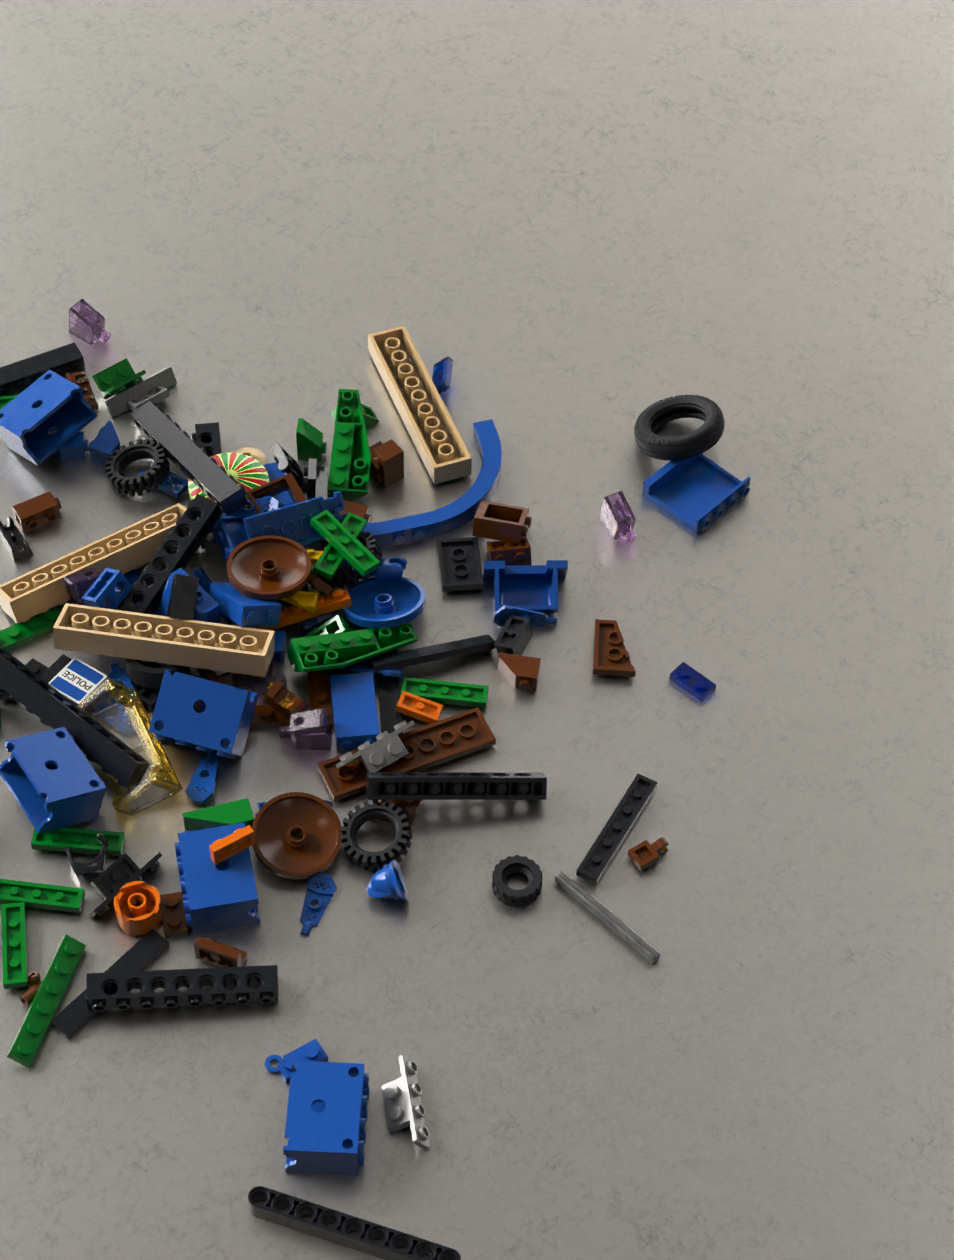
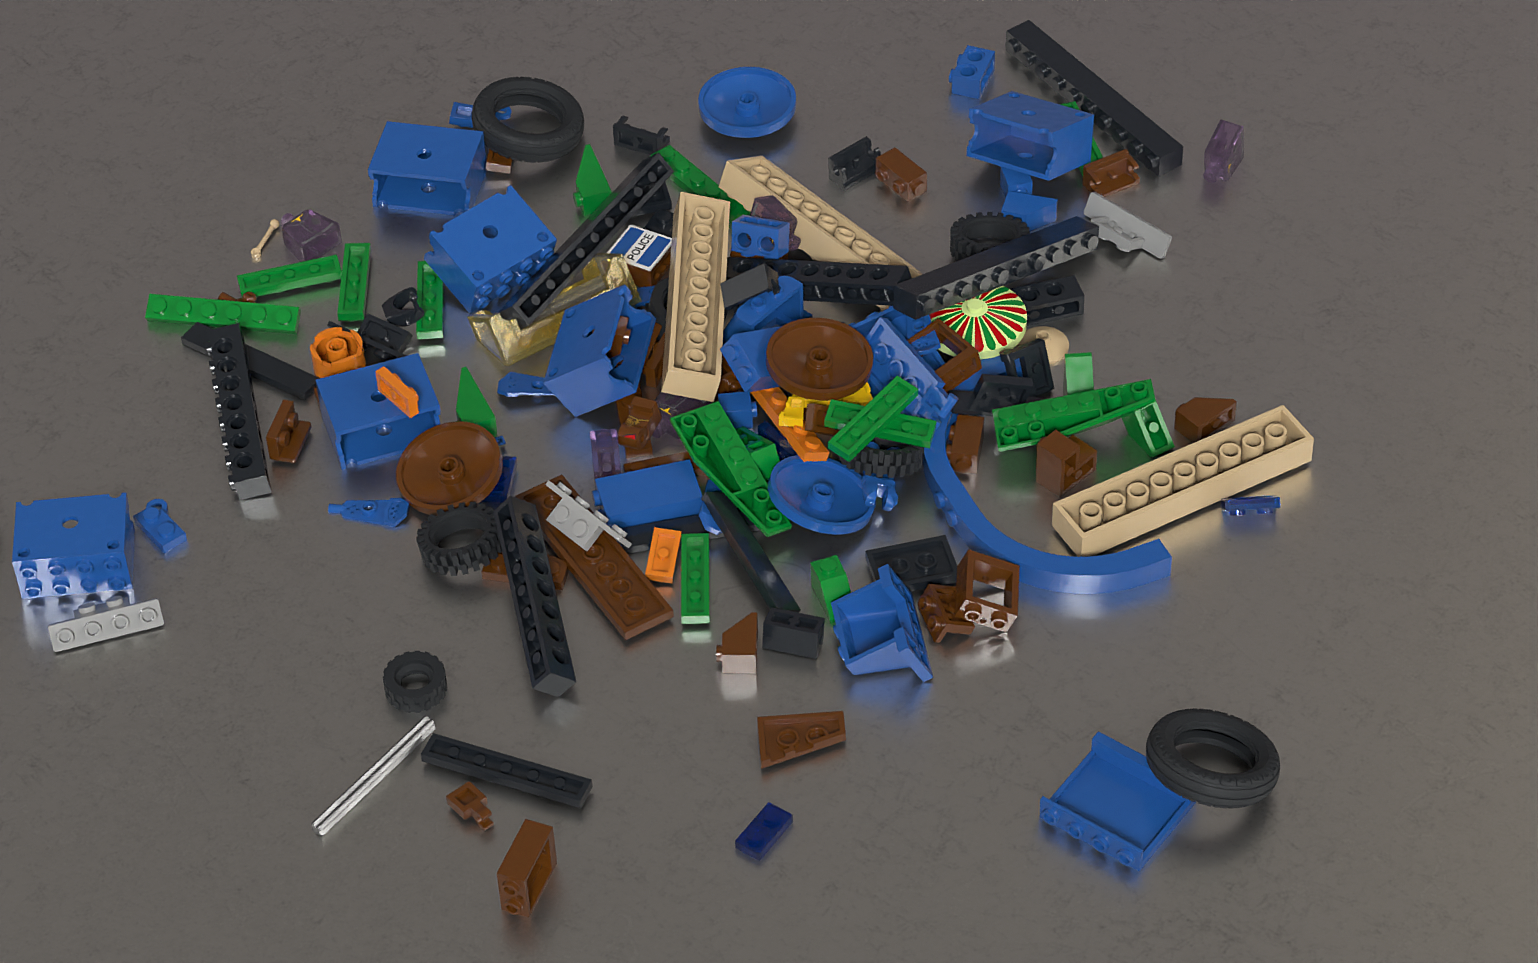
camera: 85 degrees right, 5 degrees down
green bracket [92,358,146,397] -> none
blue piece [367,860,409,902] -> none
blue piece [493,605,557,626] -> none
clear purple torso [599,491,636,543] -> none
none -> reddish brown window [497,819,557,917]
none -> green slope [810,555,851,624]
none -> reddish brown slope [1174,397,1237,443]

